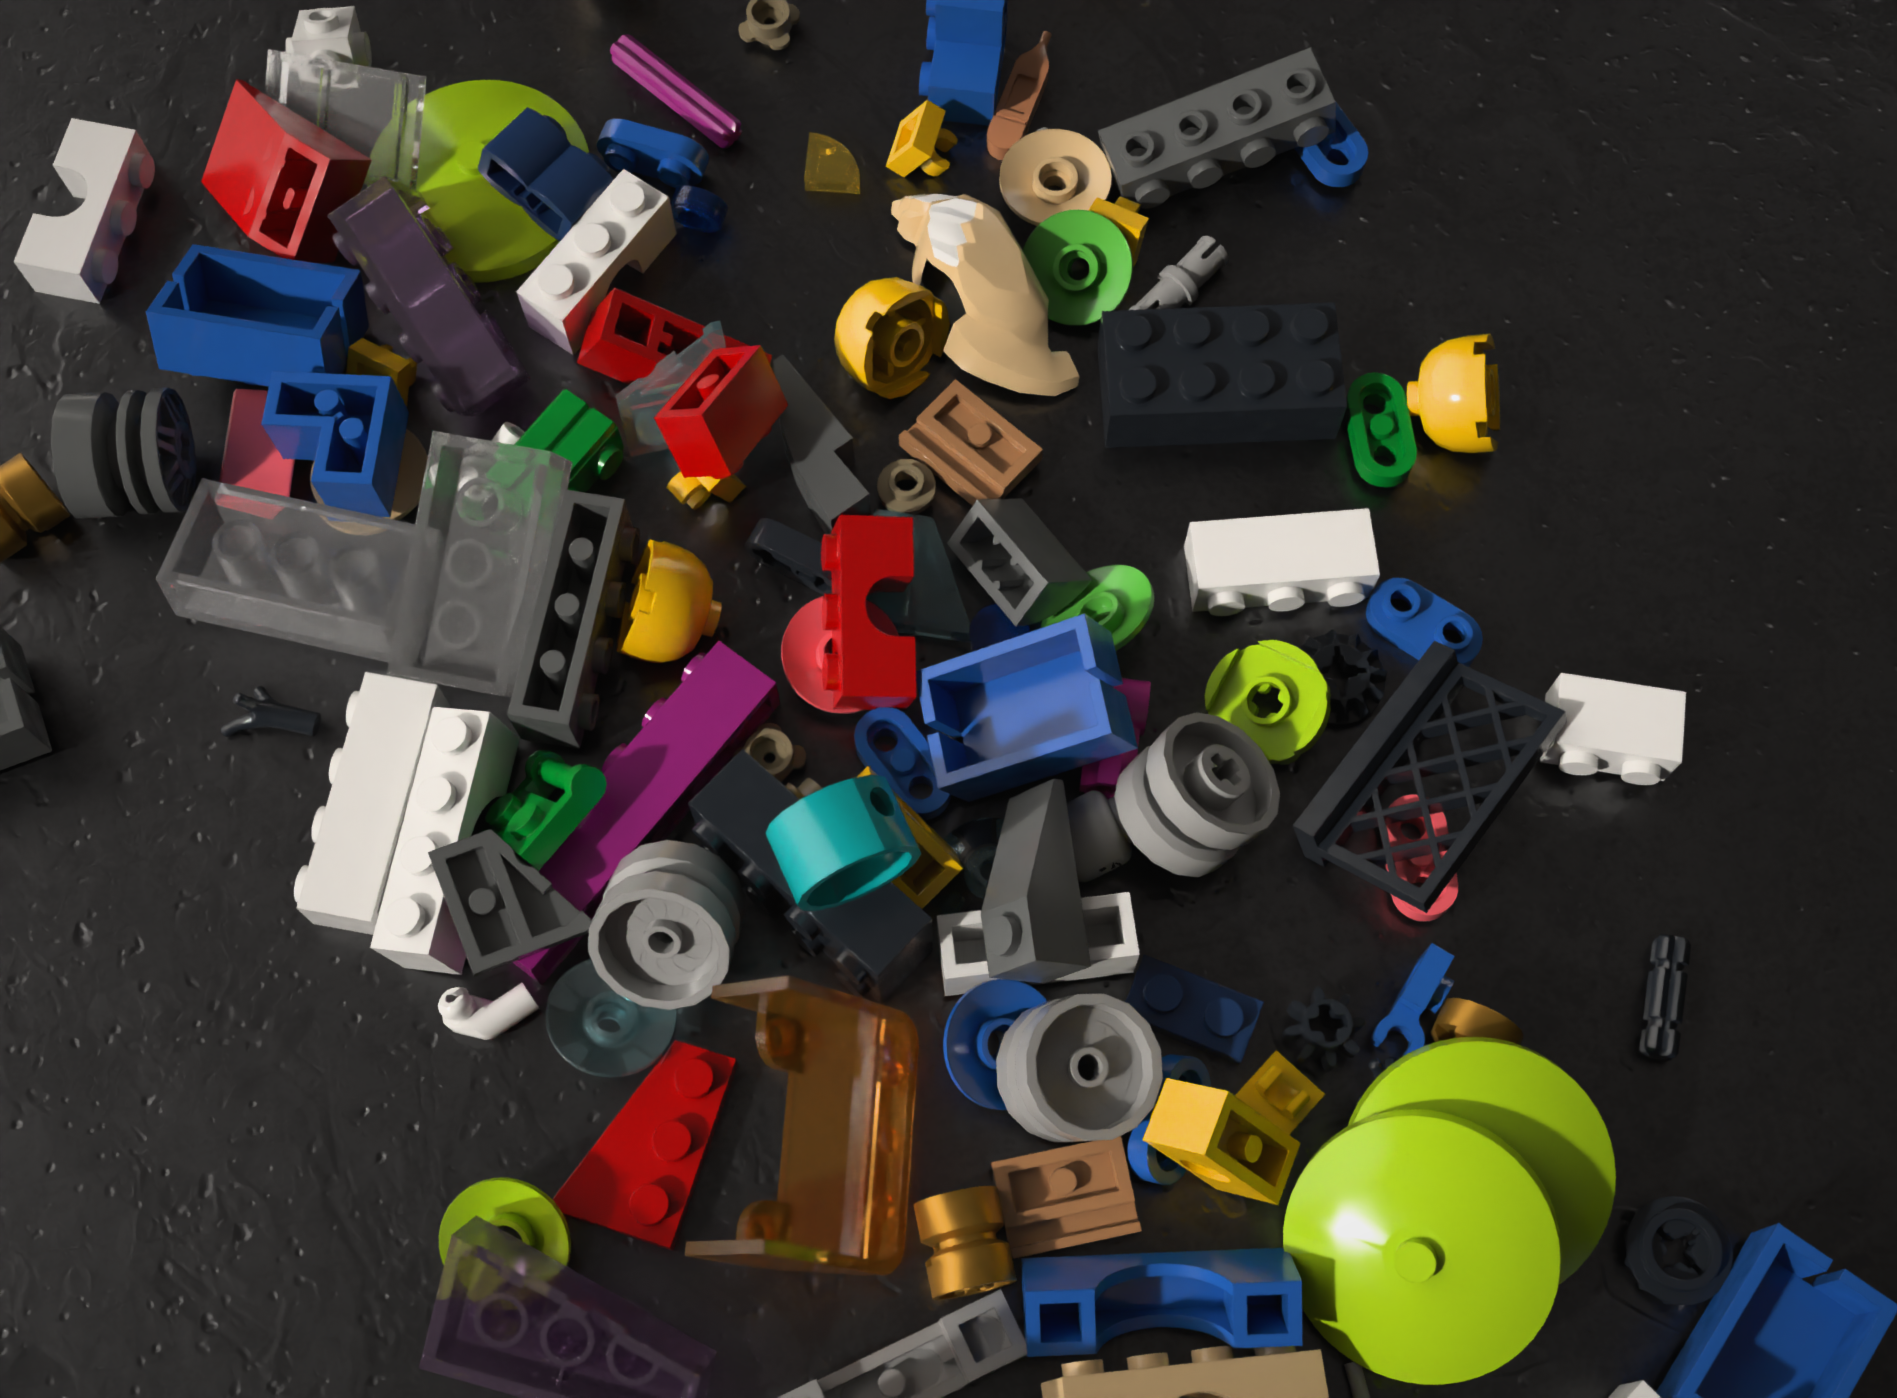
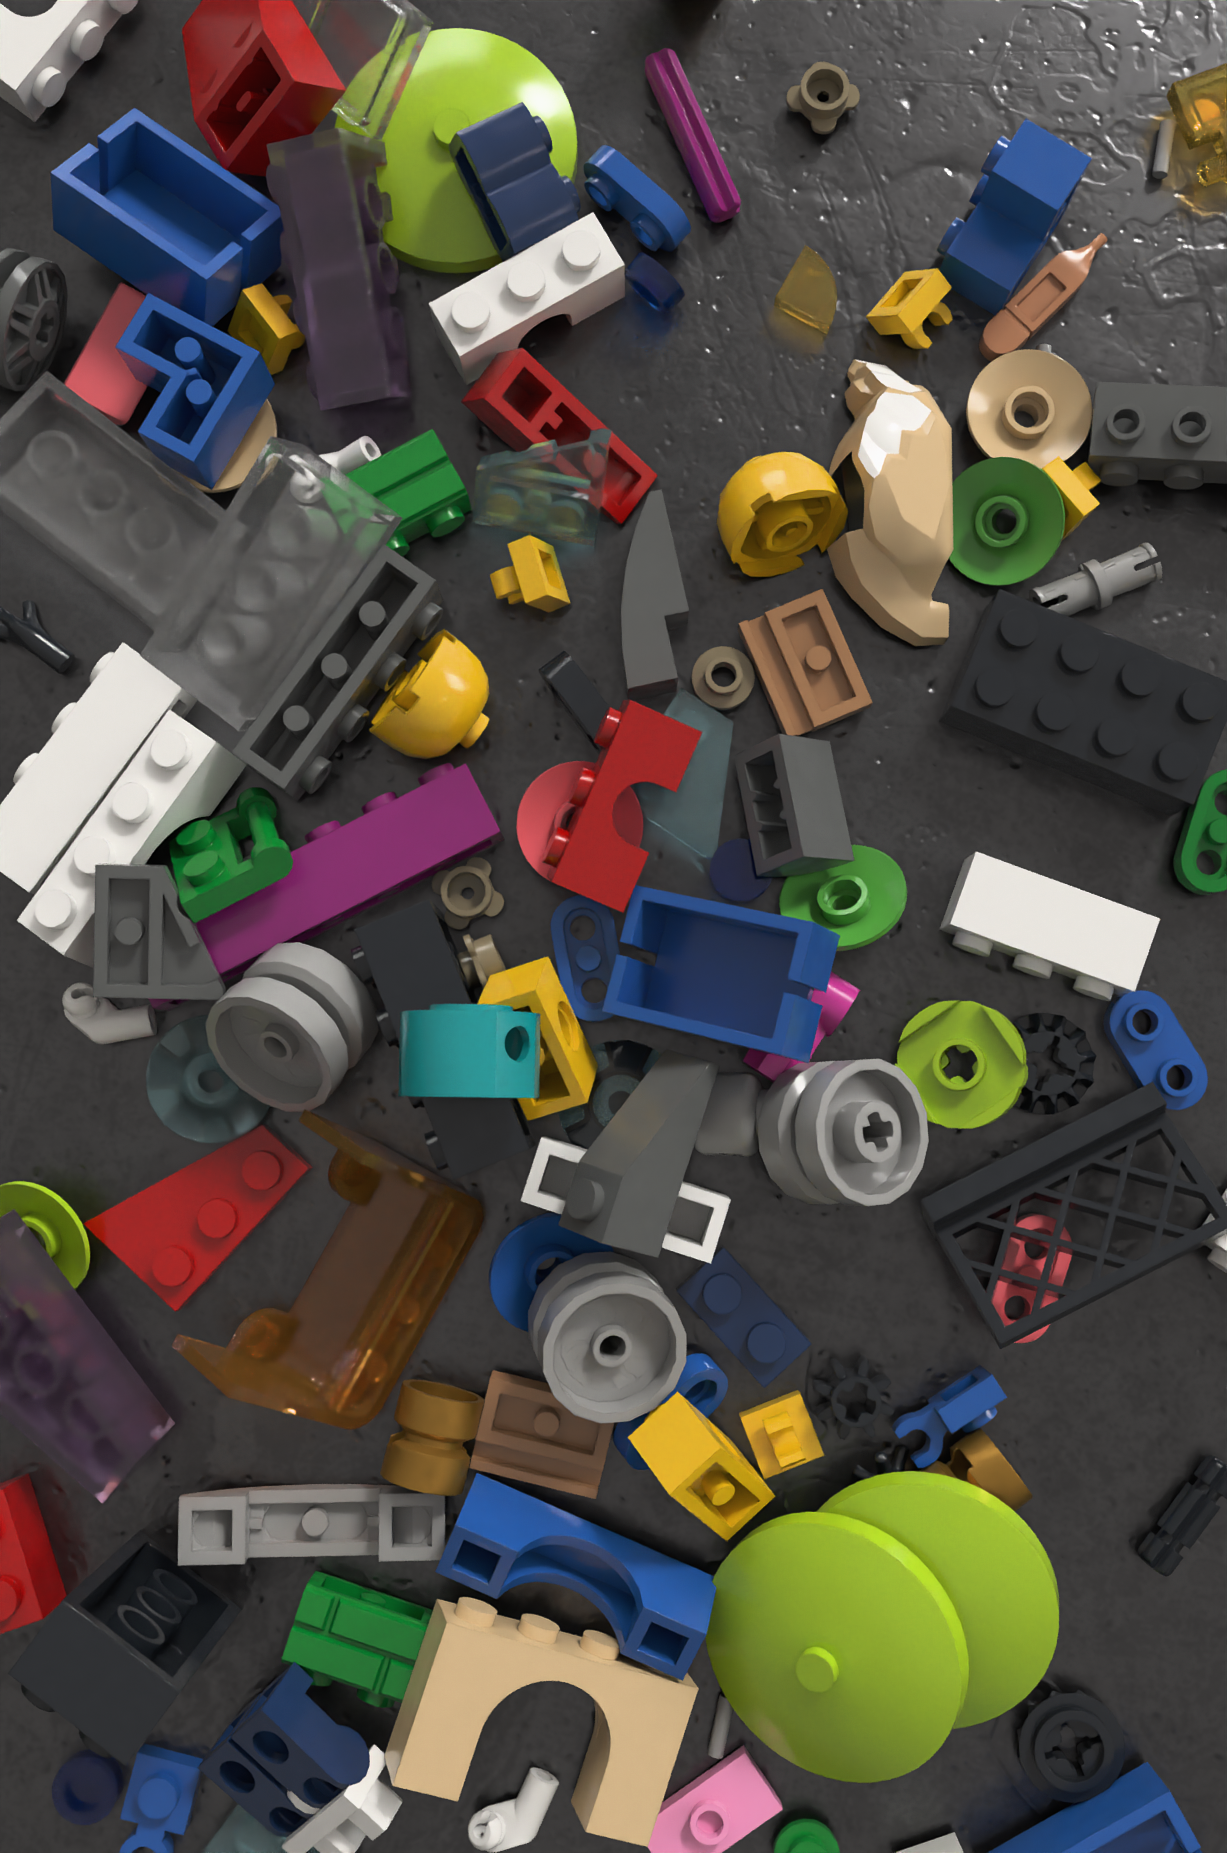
camera: 30 degrees right, 15 degrees up
red brick [654,345,788,479] -> none

